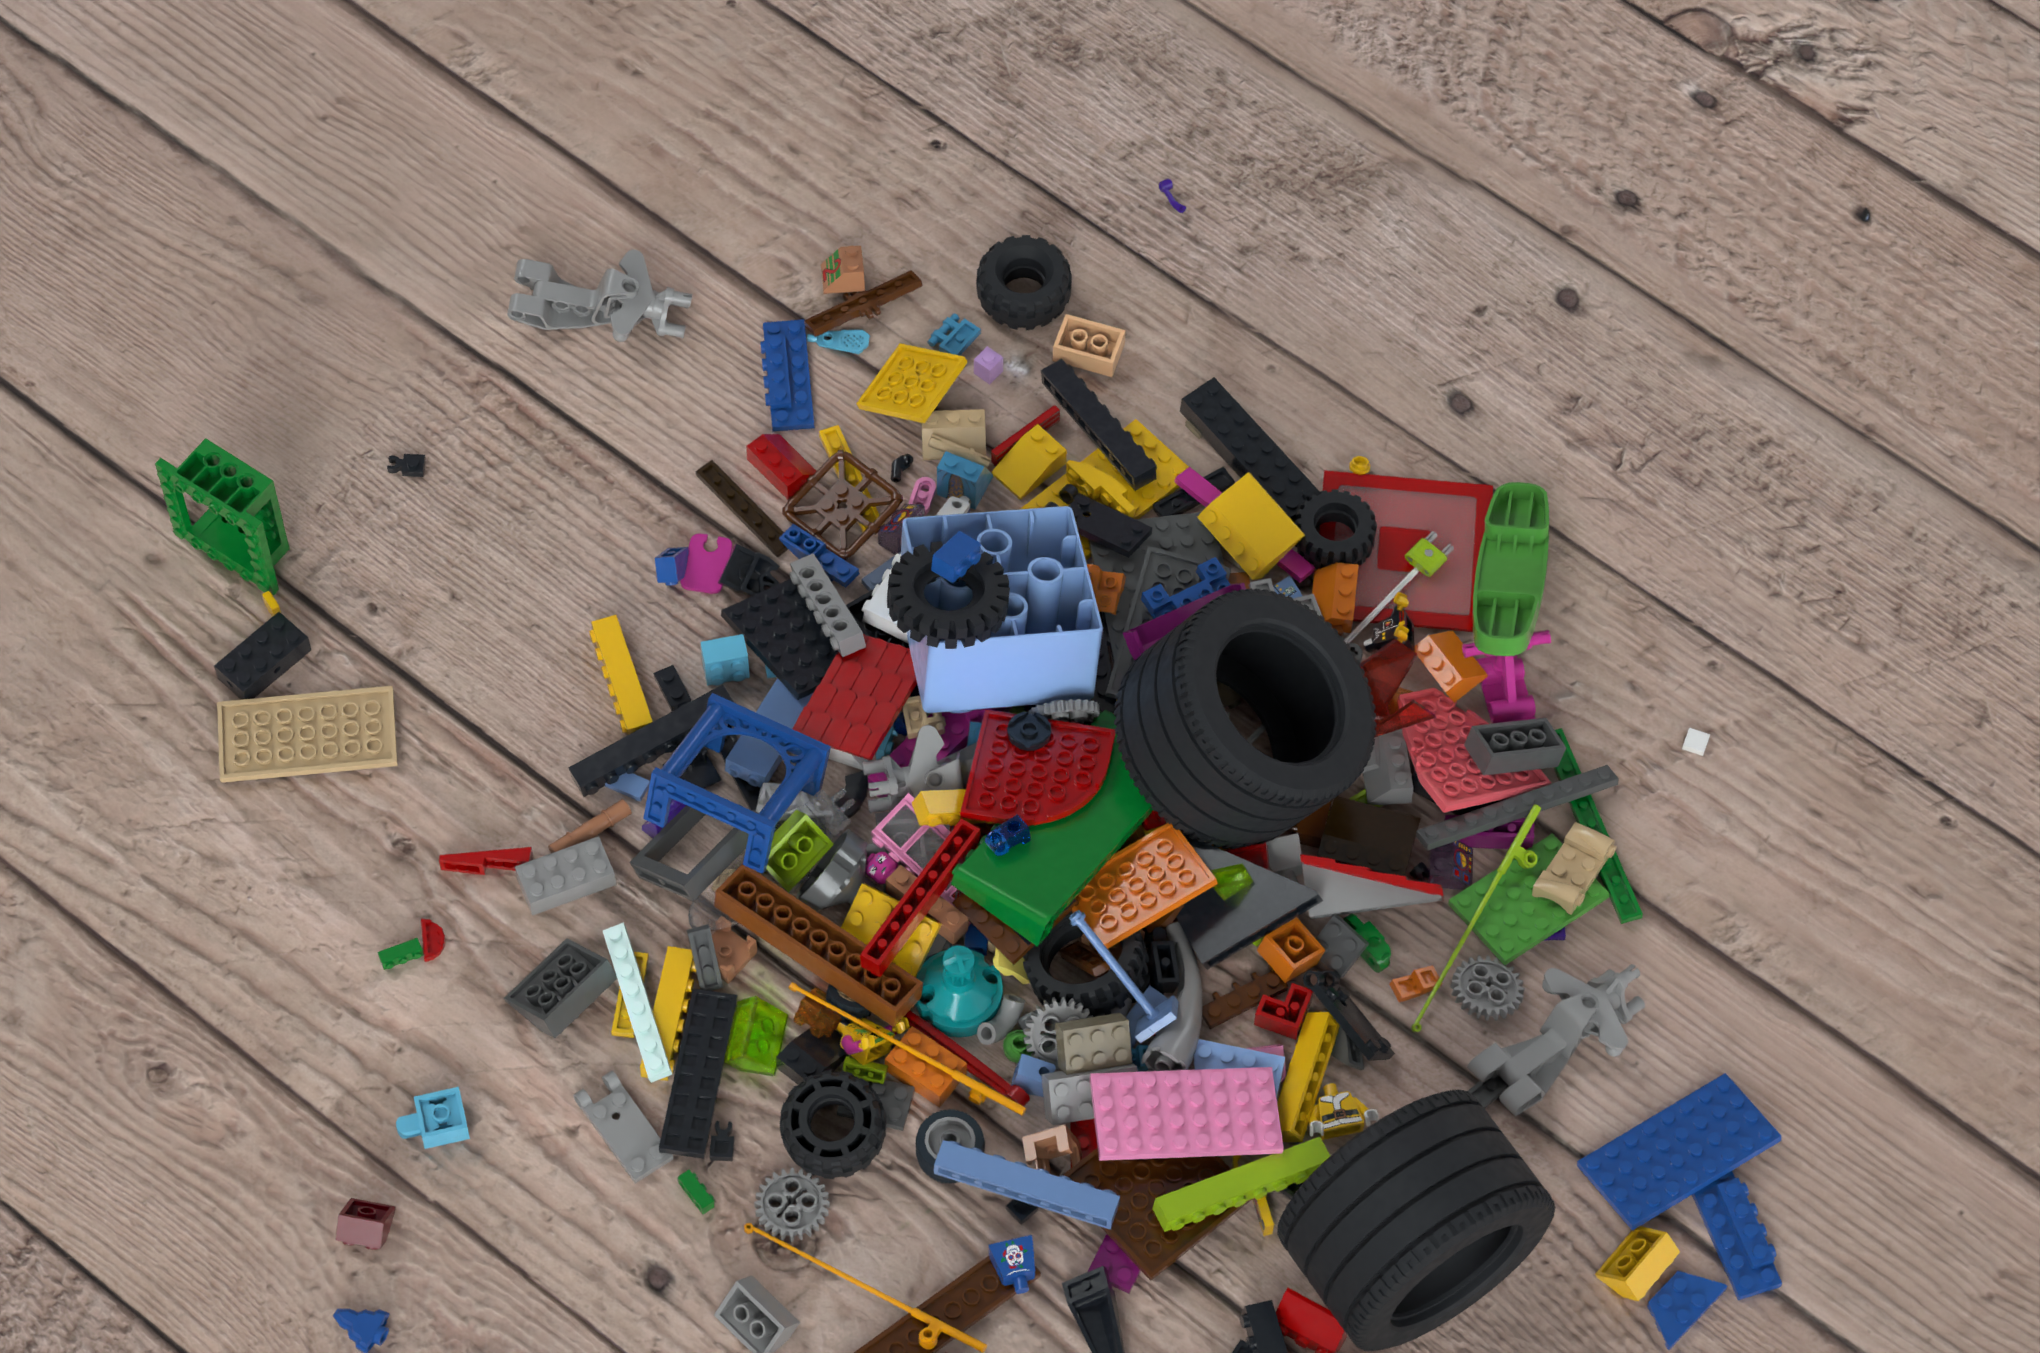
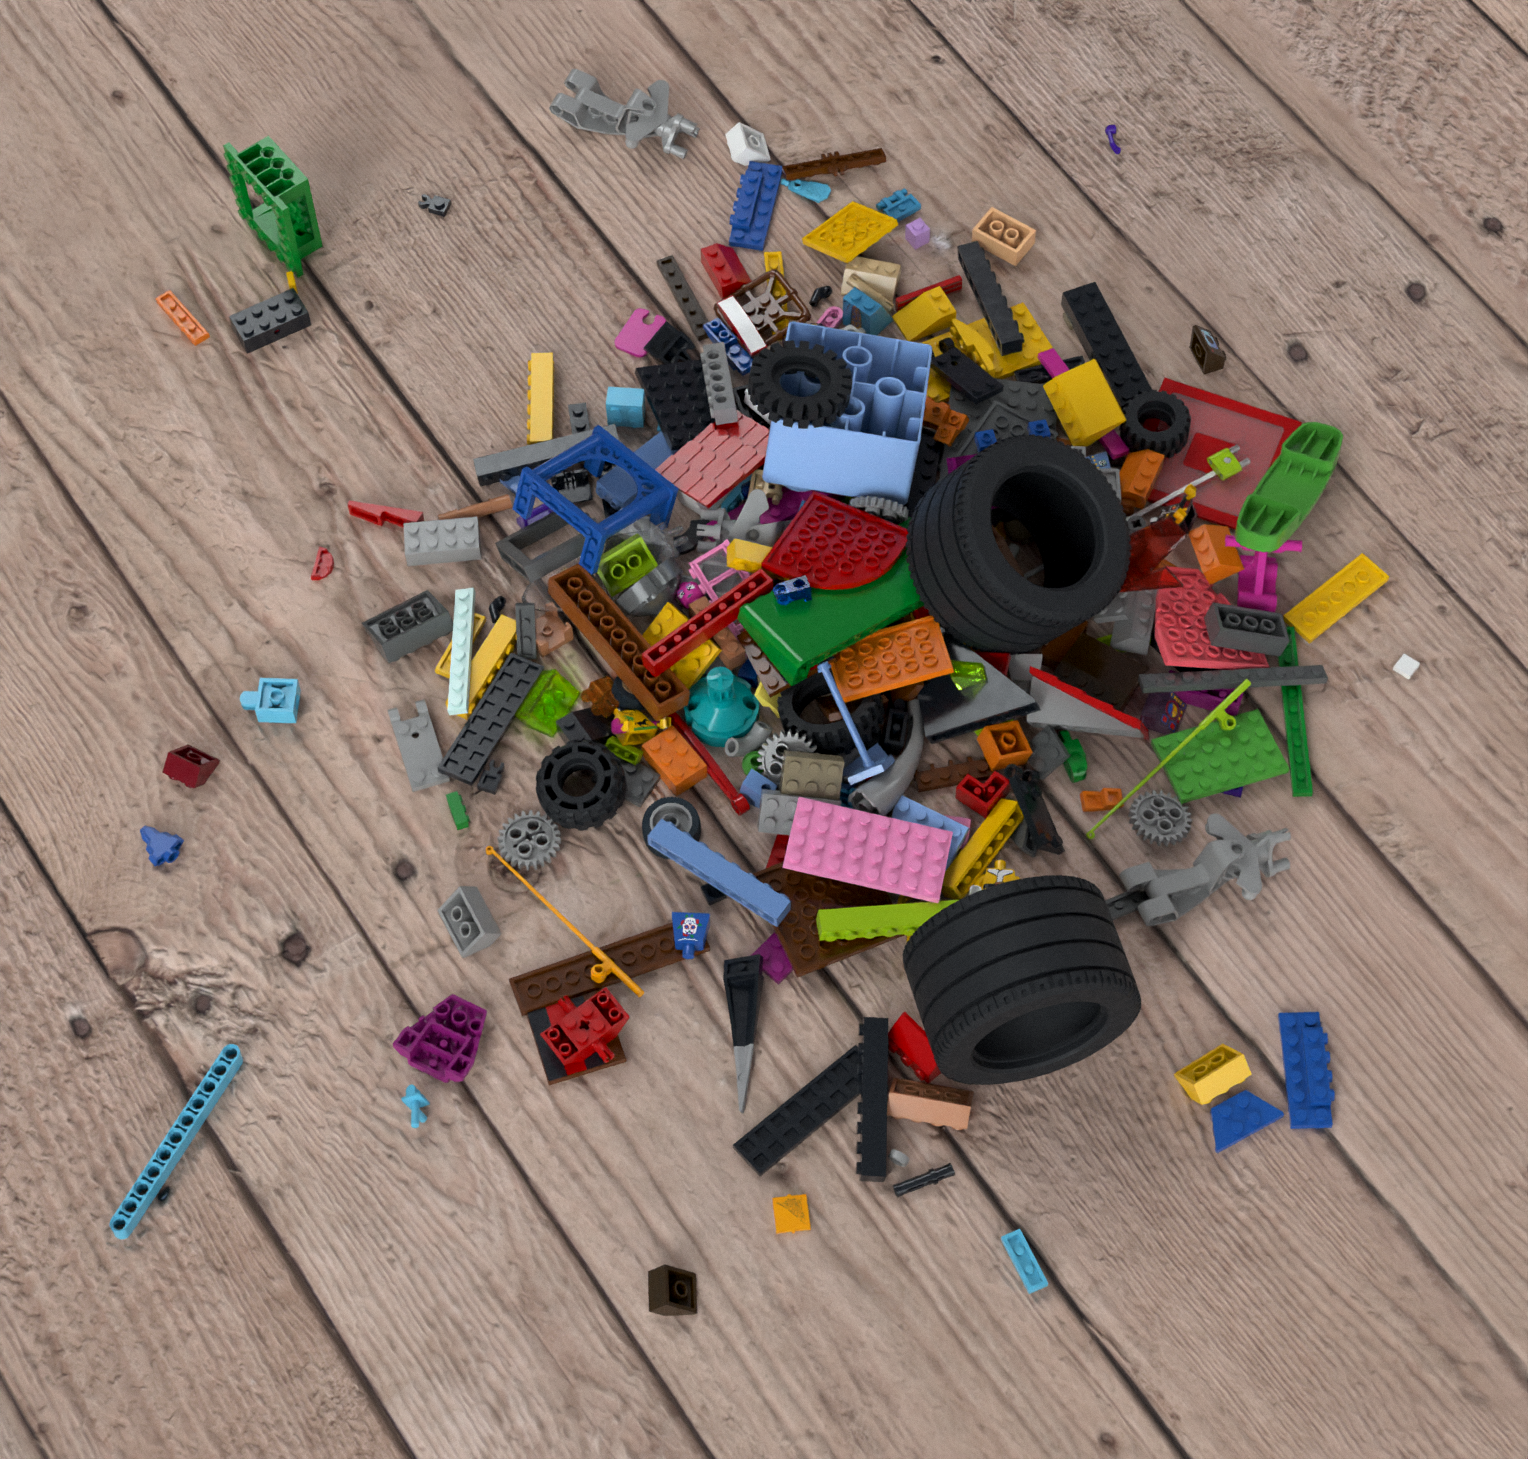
camera: 20 degrees right, 0 degrees up
tan plate [217,686,398,783] -> none
green piece [378,938,423,970] -> none
blue slope [655,547,689,586] -> none
light orange piece [788,982,1027,1116] -> none
nougat slope [821,246,865,294] -> none
blue brick [931,530,981,583] -> none
black tyre [976,235,1072,330] -> none
black tile [1007,712,1051,751] -> none
nougat panel [1022,1125,1083,1174] -> none
yellow plate [1349,456,1370,474] -> none
black hinge [1409,862,1429,881] -> none
tan piece [1532,822,1616,915] -> none
blue plate [1577,1073,1782,1231] -> none
none -> orange tile [155,290,210,346]
none -> black arm [489,596,506,623]
none -> white slope [717,295,767,357]
none -> white slope [725,122,771,166]
none -> dark brown slope [1189,325,1226,375]
none -> yellow plate [1283,553,1390,644]

